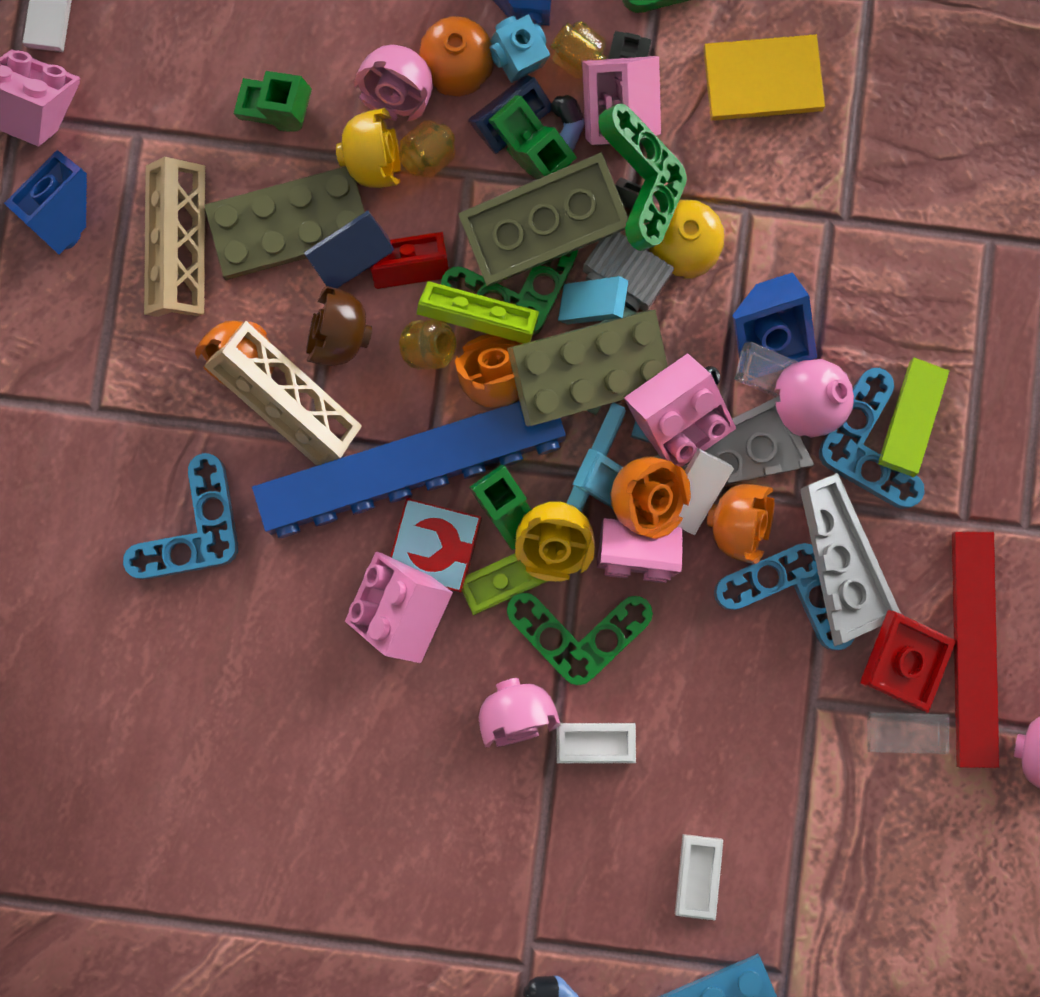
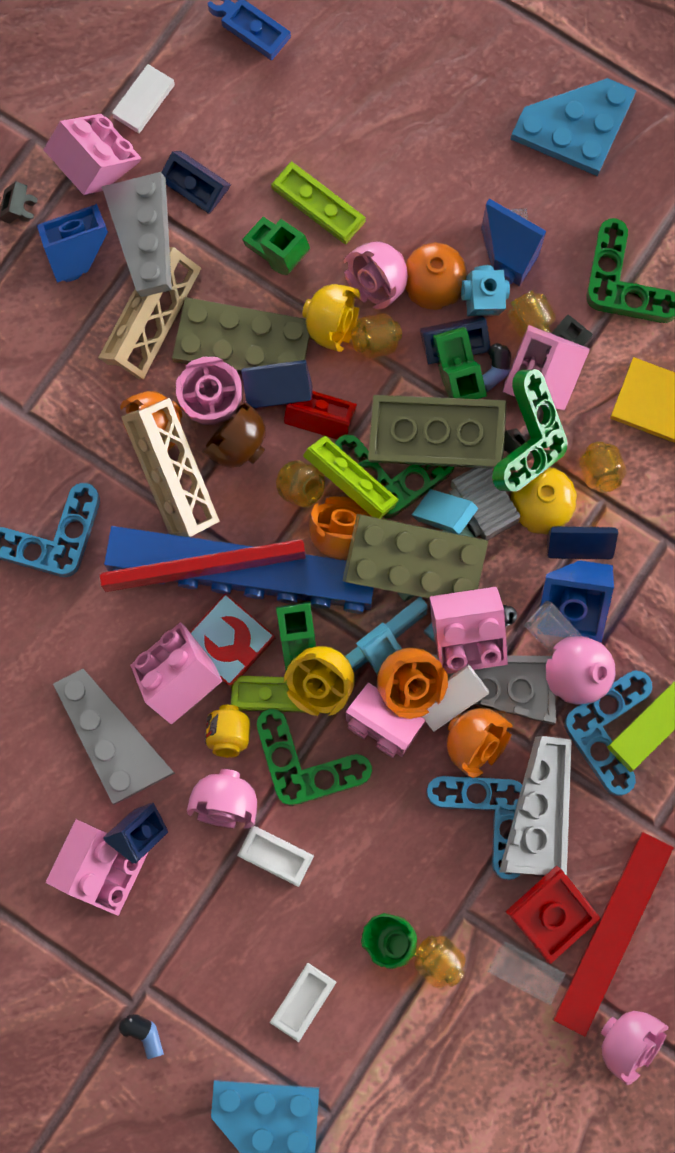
camera: 30 degrees right, 5 degrees down
none -> bright pink slope [45,819,148,916]
none -> light grey wing [53,669,175,805]
none -> red tile [99,539,306,592]
none -> light grey wing [102,172,172,297]
none -> dark blue slope [103,803,168,864]
none -> dark blue slope [161,151,231,214]
none -> bright pink cylinder [176,357,242,425]
none -> yellow head [205,705,250,758]
none -> lime tile [271,161,366,245]
none -> green hair [361,913,417,969]
none -> clear yellow head [414,935,466,988]
none -> dark blue slope [547,526,618,559]
none -> clear yellow head [579,442,627,493]

